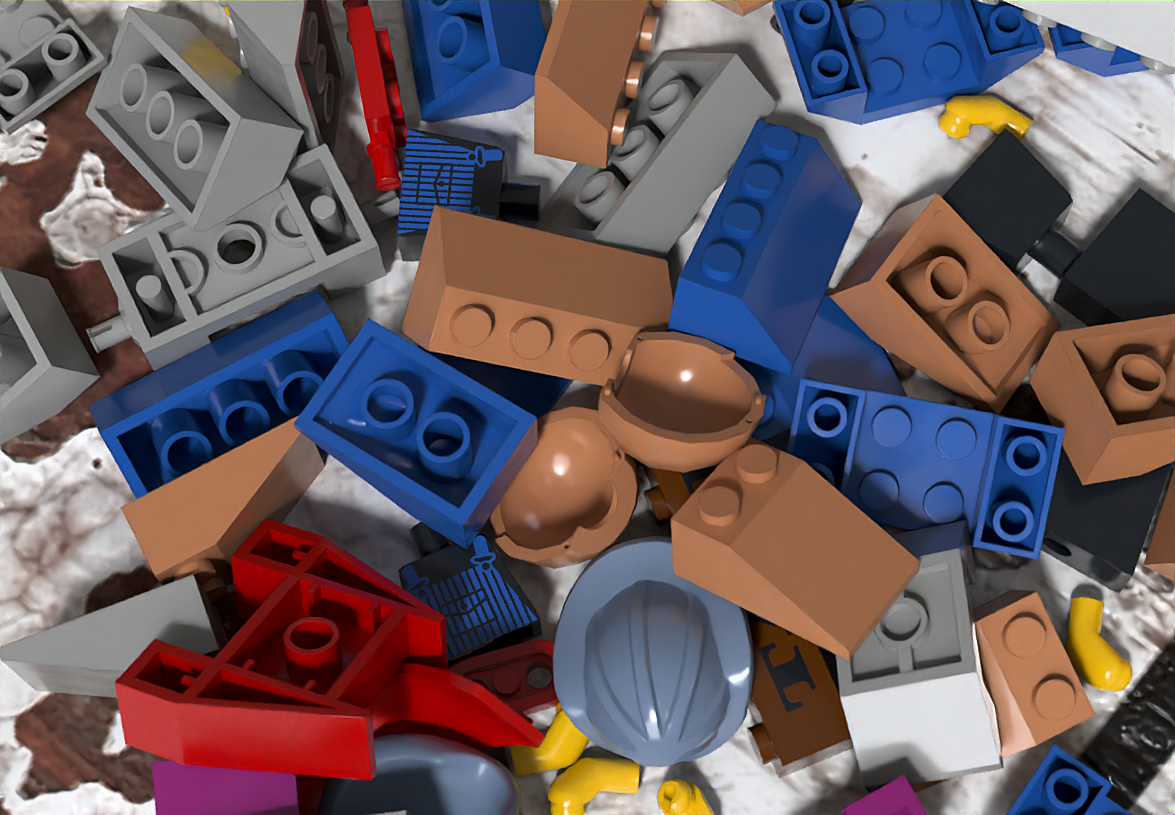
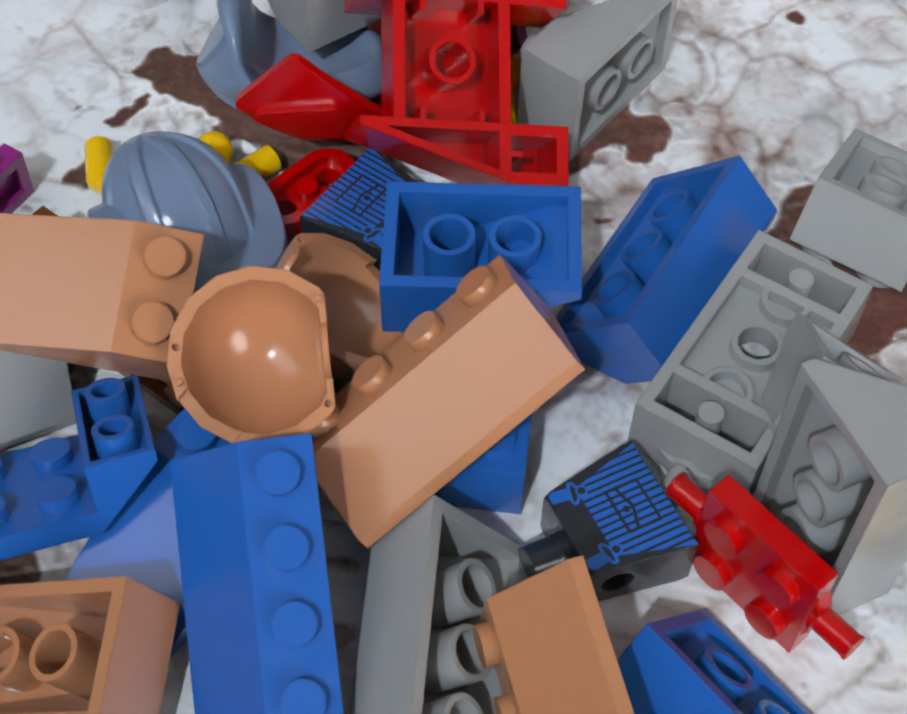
camera: 145 degrees right, 15 degrees down
nougat slope [121,415,325,602] -> none

